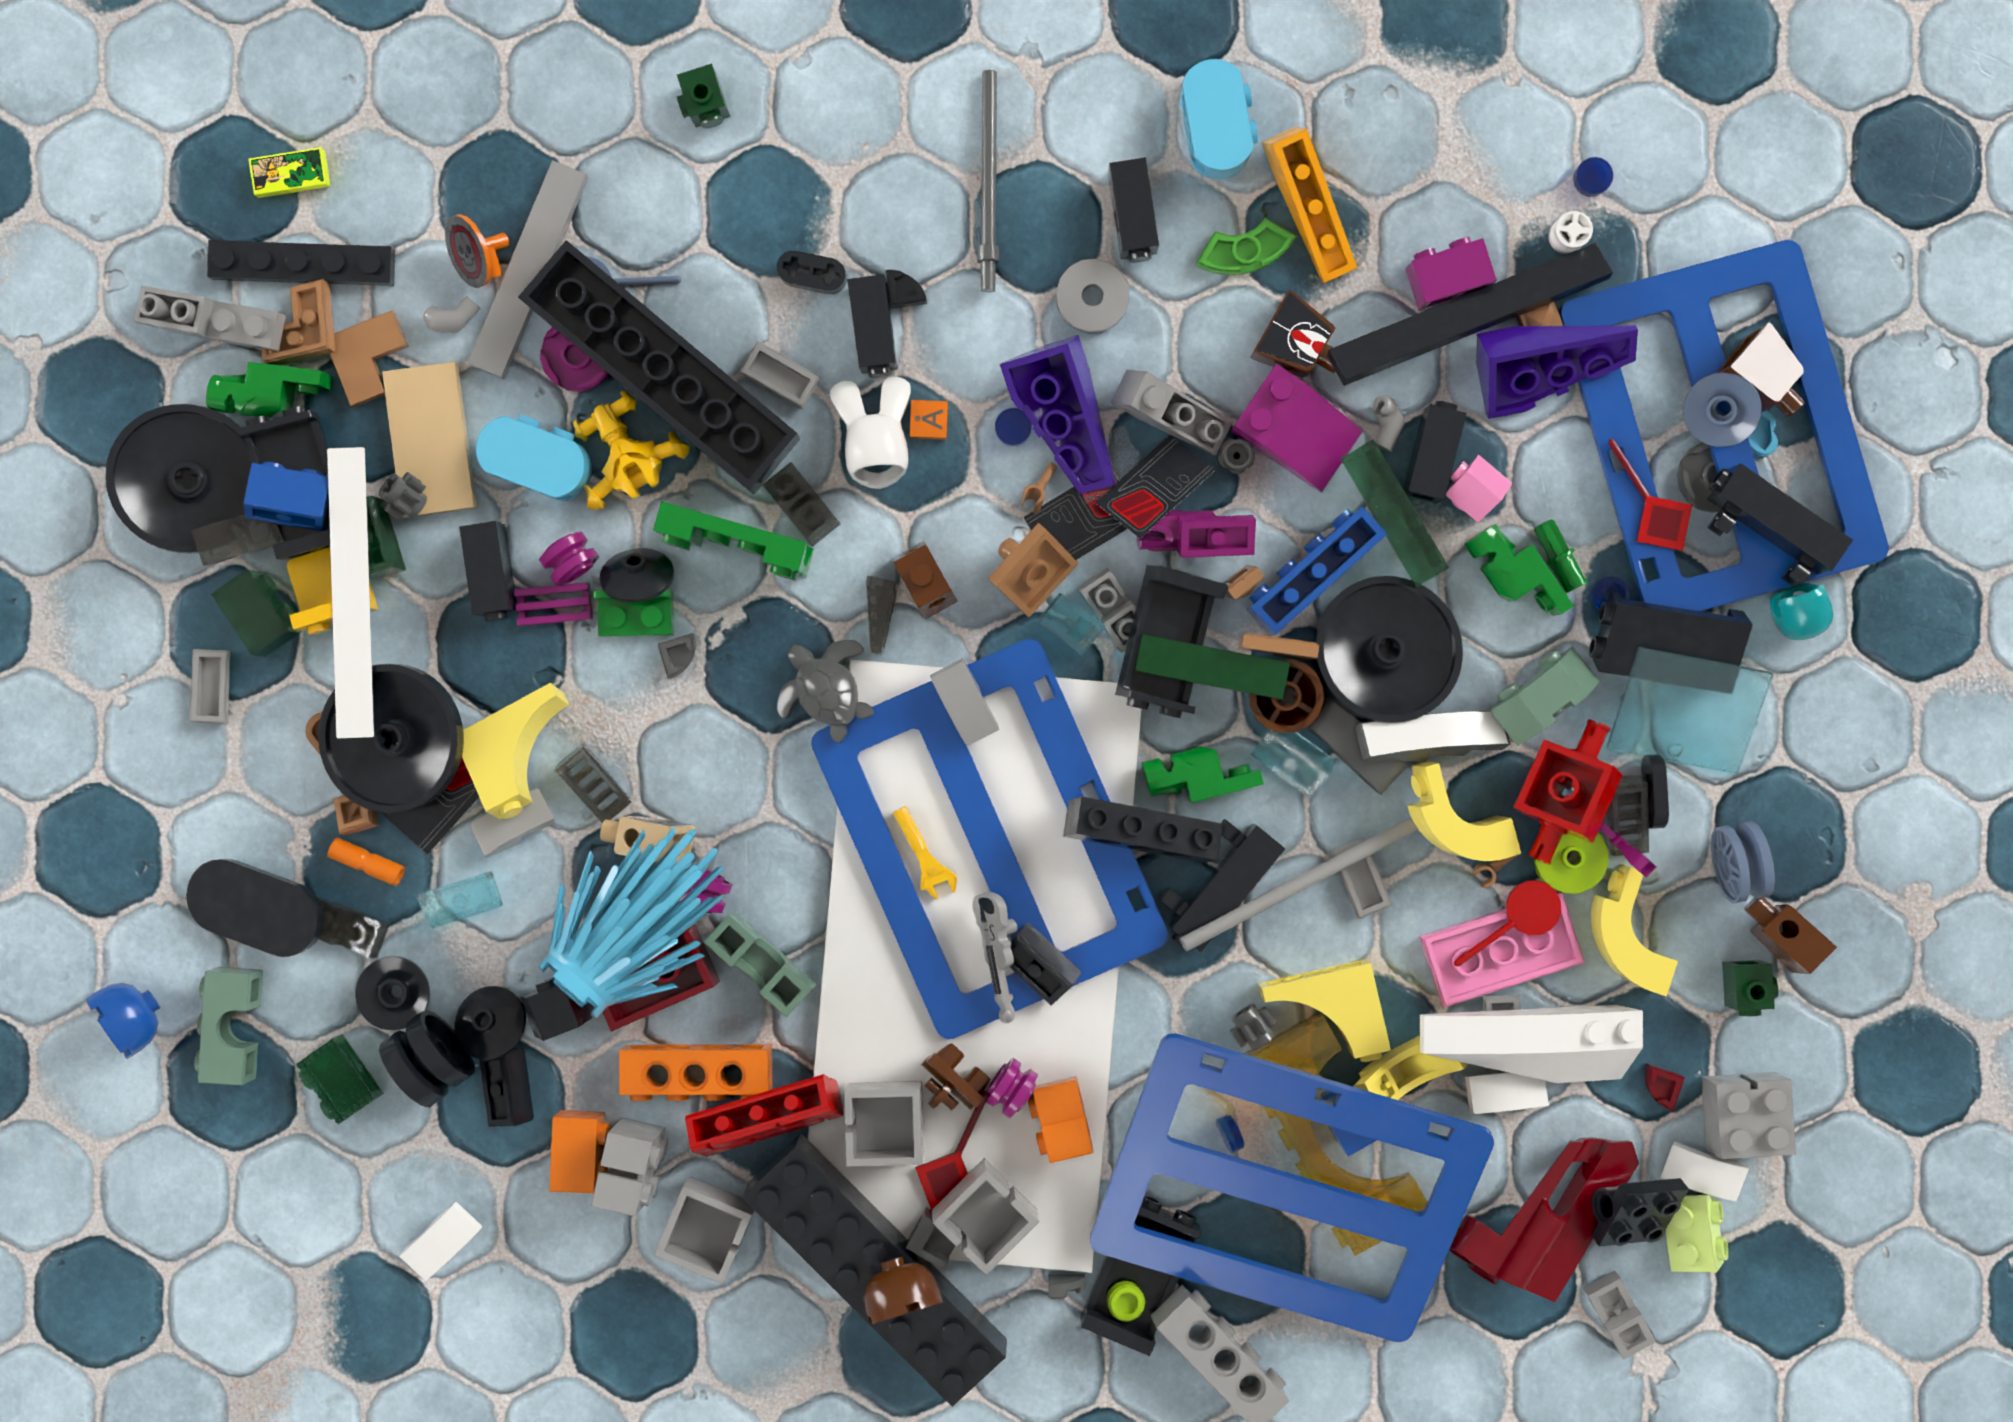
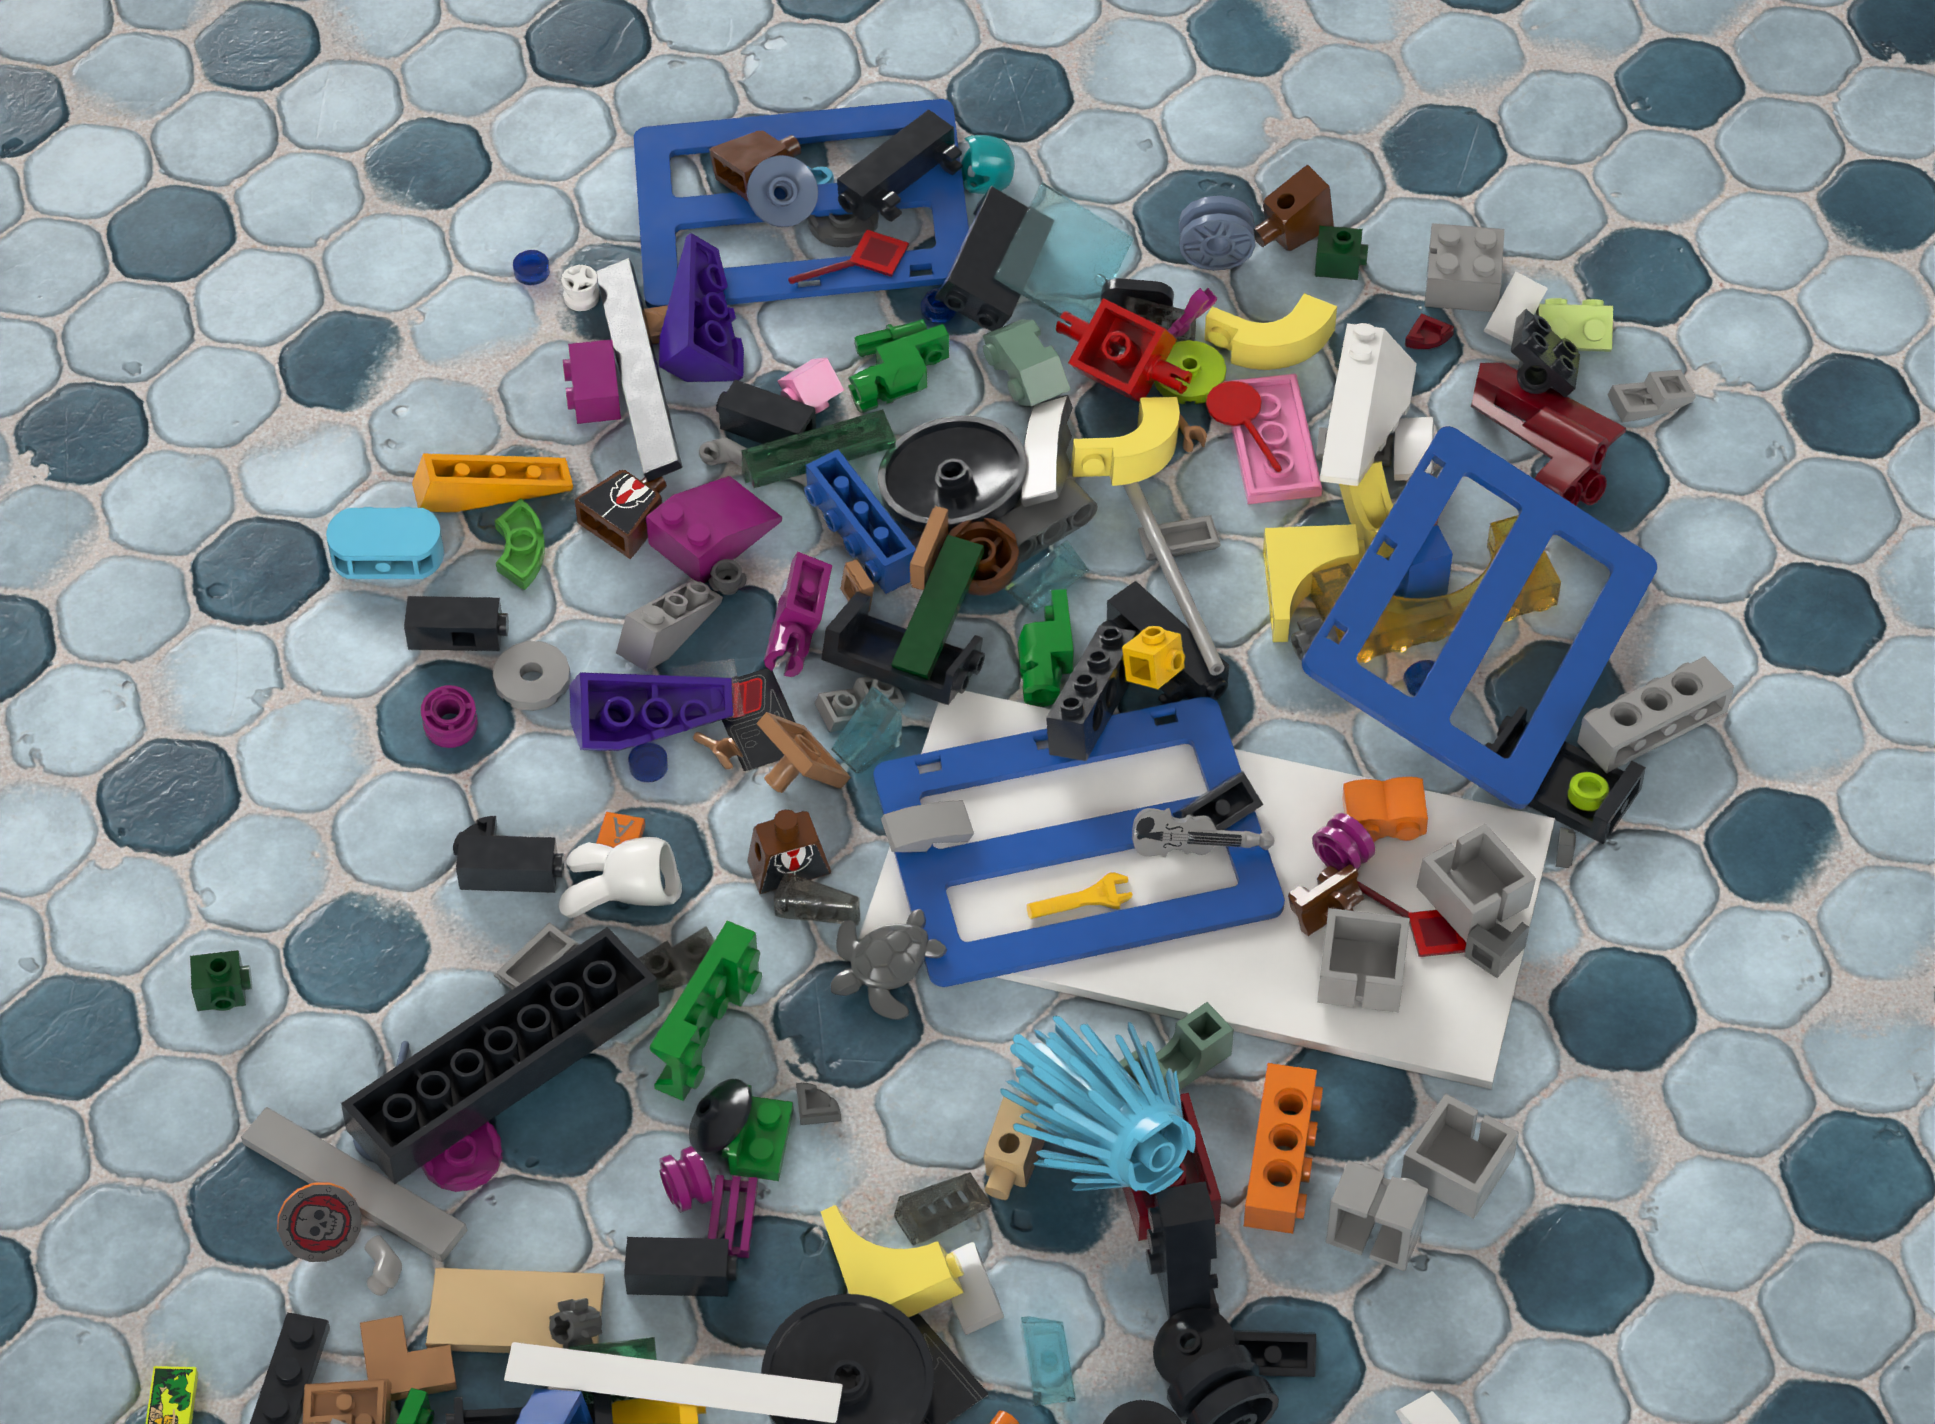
camera: 85 degrees left, 35 degrees down
medium azure brick [476,414,592,501] -> none
orange brick [549,1110,610,1193] -> none
yellow piece [573,390,691,510] -> none
red brick [685,1074,844,1157] -> none
black brick [742,1133,1007,1407] -> none
black beam [777,251,847,294] -> none
reddish brown cylinder [864,1257,943,1325] -> none
dark grey bar [977,70,999,293] -> none
black sticker [1096,435,1215,538] -> none
none -> magenta wheel [421,685,478,748]
none -> yellow brick [1122,626,1185,689]

